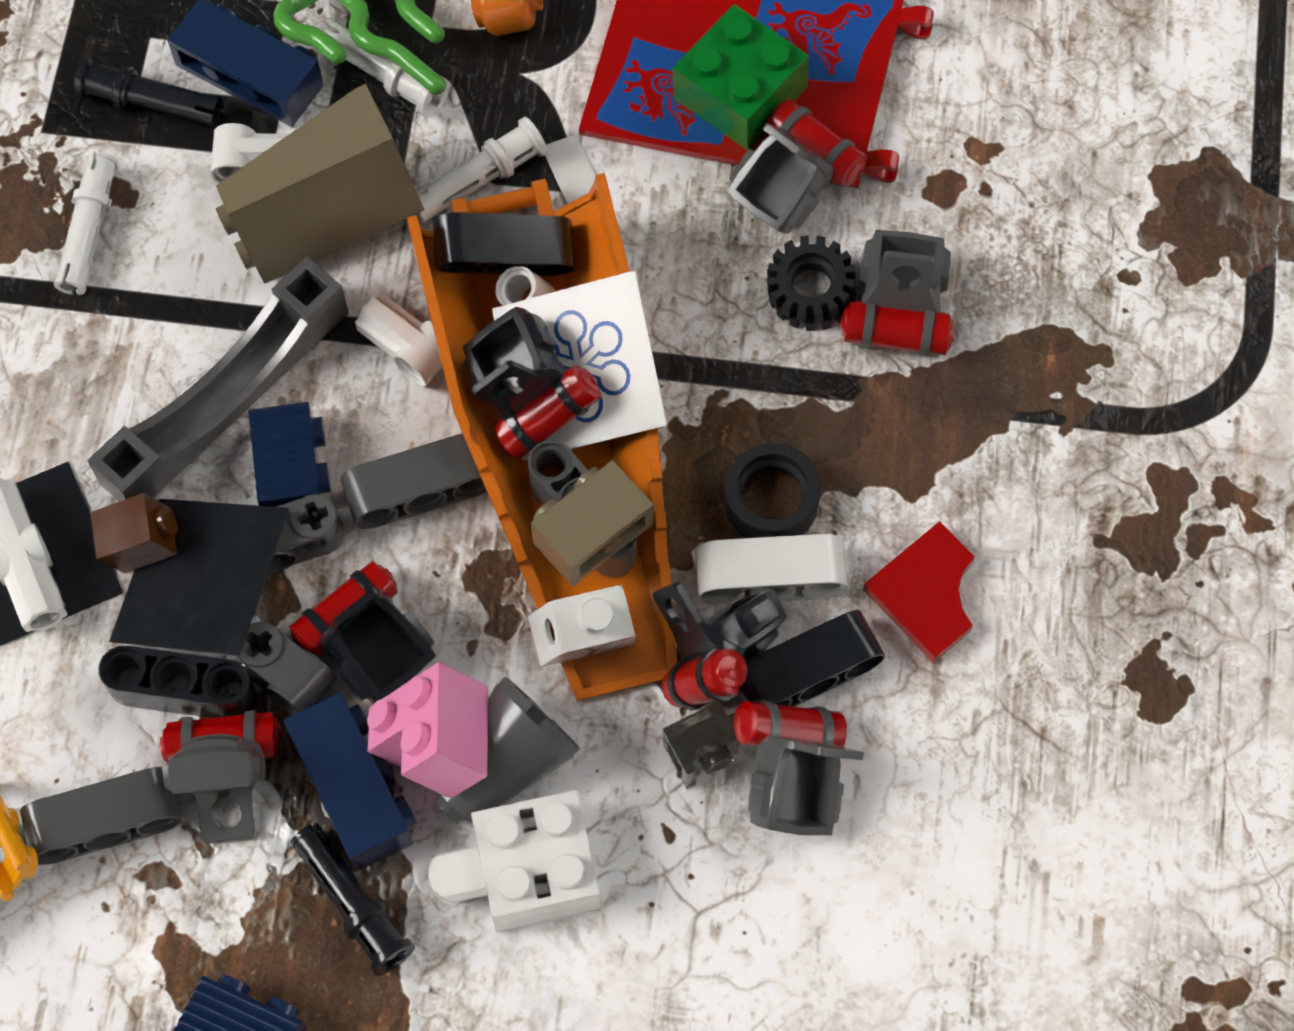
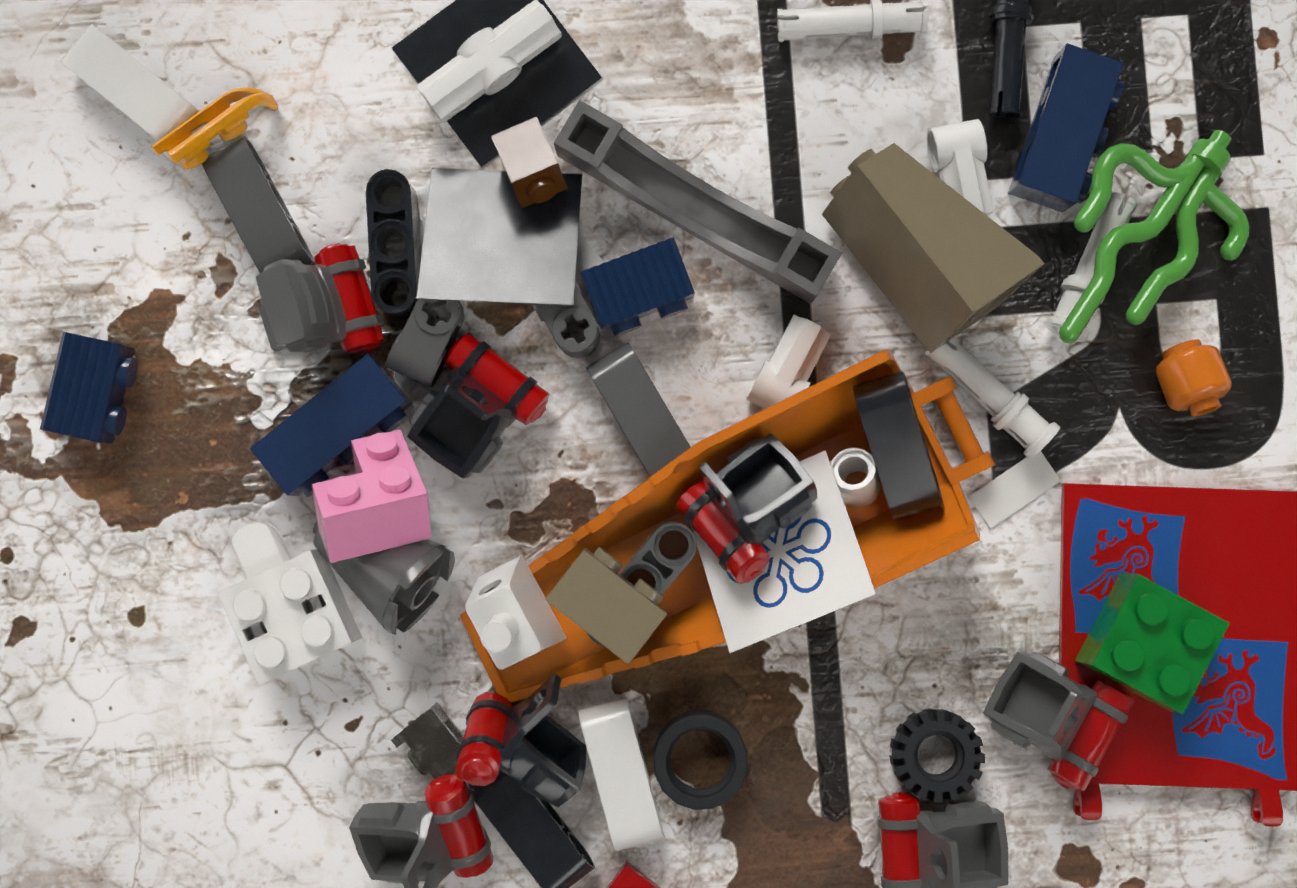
camera: 75 degrees right, 20 degrees up
black pin [290,823,415,976] -> none

